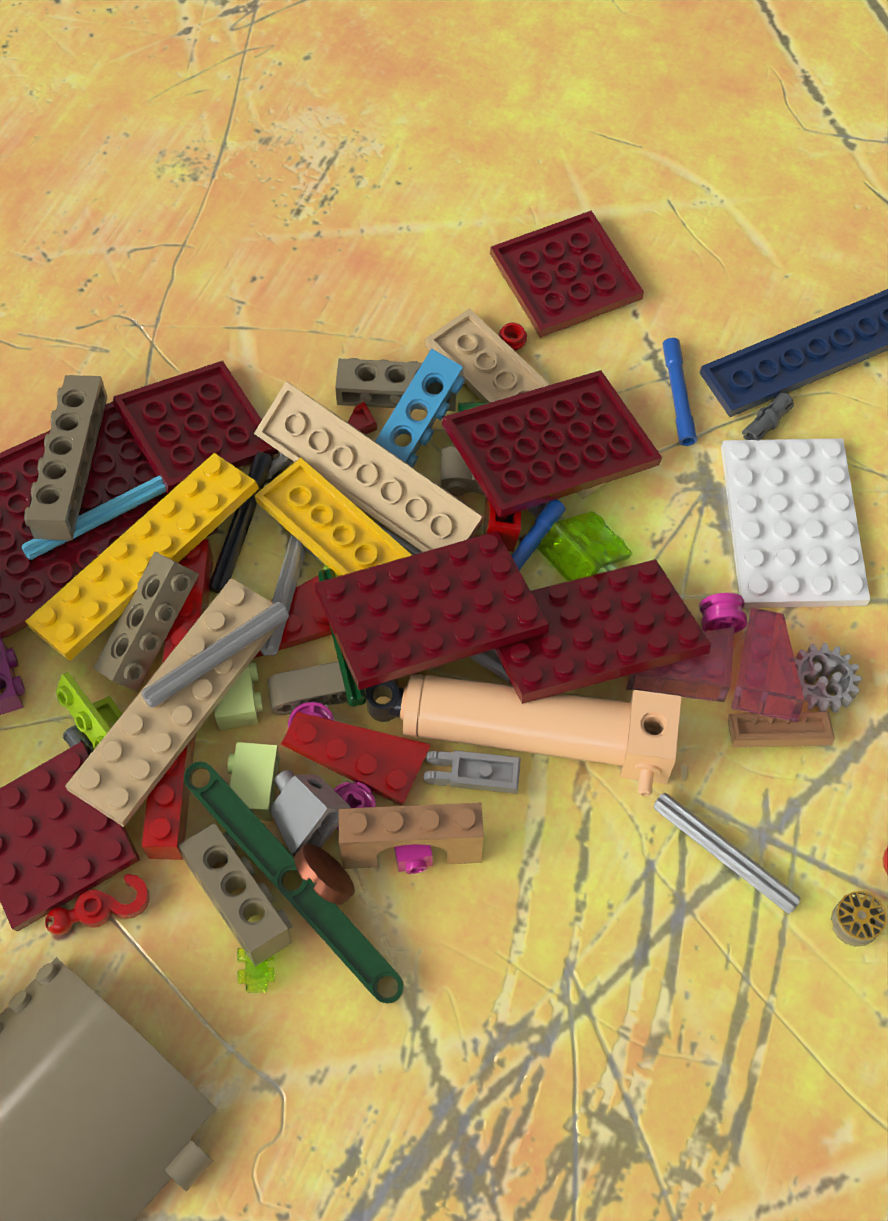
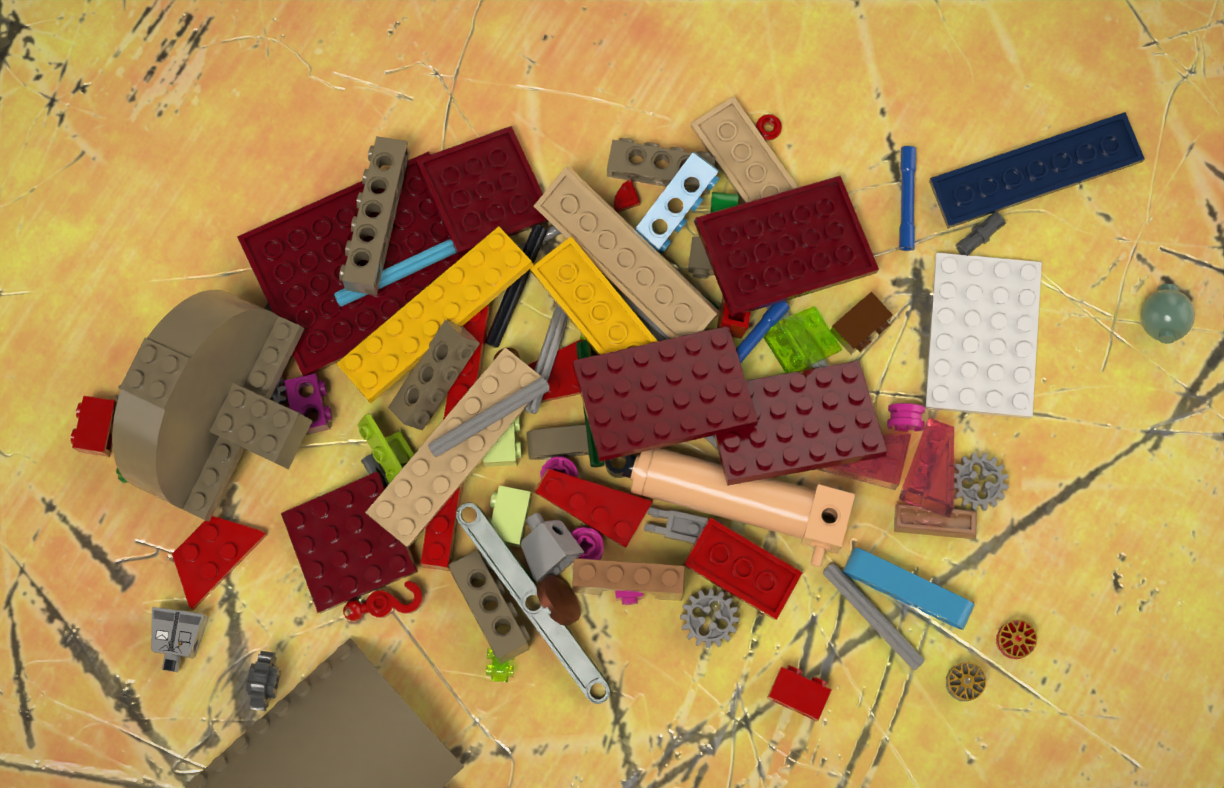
camera: 10 degrees right, 15 degrees up
dark red plate [490,210,644,338] -> none
none -> light grey gear [680,589,739,649]
none -> red plate [682,518,803,620]
none -> red brick [767,665,832,722]
none -> reddish brown brick [830,292,893,355]
none -> dark azure beam [842,547,975,630]

